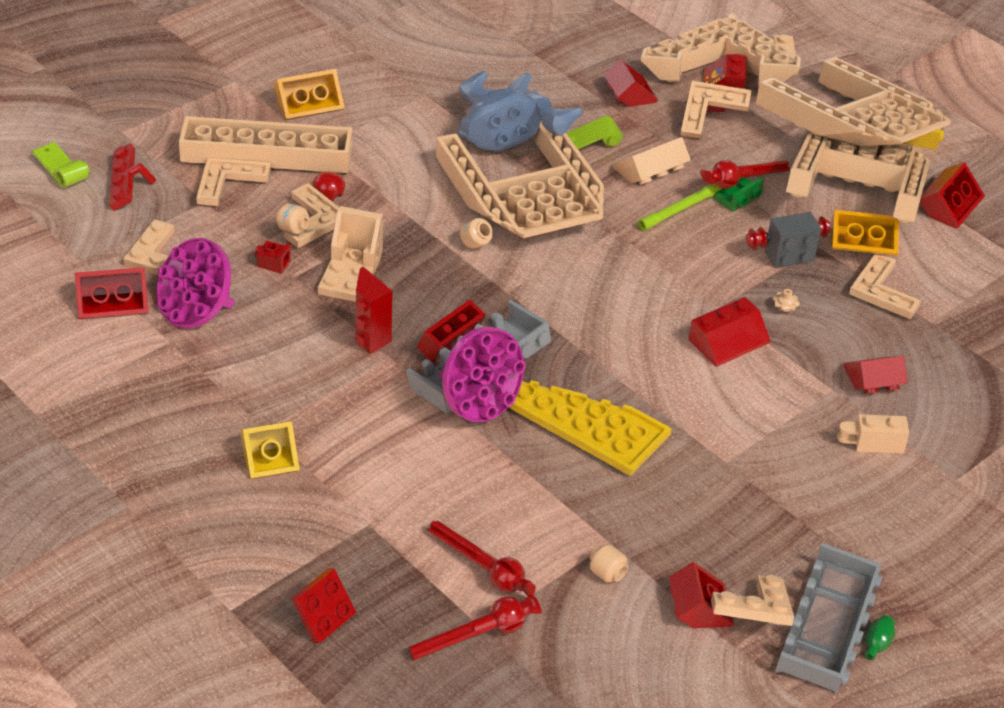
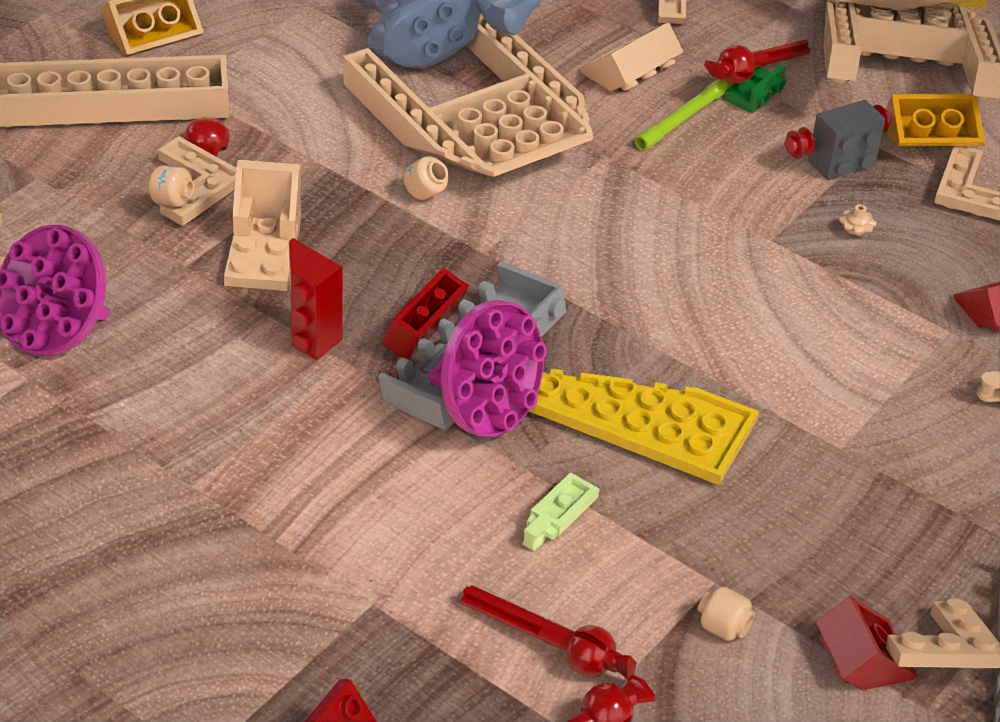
camera: 10 degrees left, 0 degrees up
light nougat plate [196,158,271,206] -> none
yellow slope [240,421,300,478] -> none
red brick [255,240,291,274] -> none
lime door [566,116,623,149] -> none
red slope [688,297,770,367] -> none
none -> yellowish green hinge [522,473,600,551]

